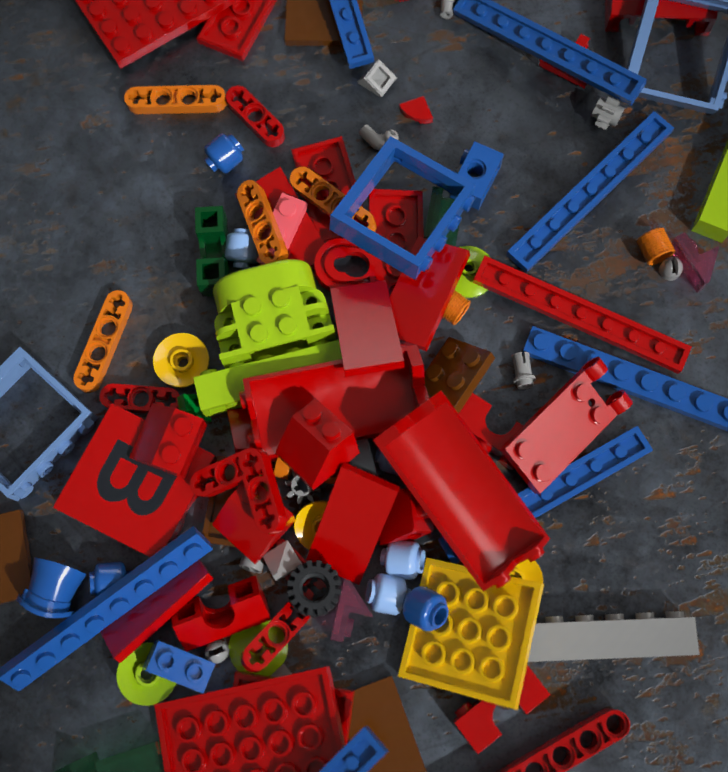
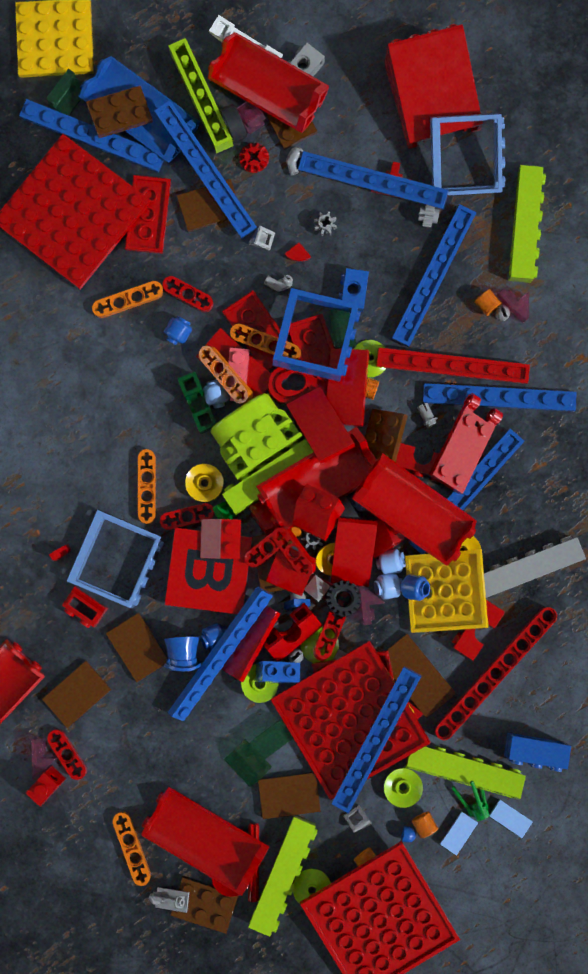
camera: 20 degrees left, 10 degrees up
none -> blue tile [284,599,311,610]
none -> light grey gear [314,212,337,236]

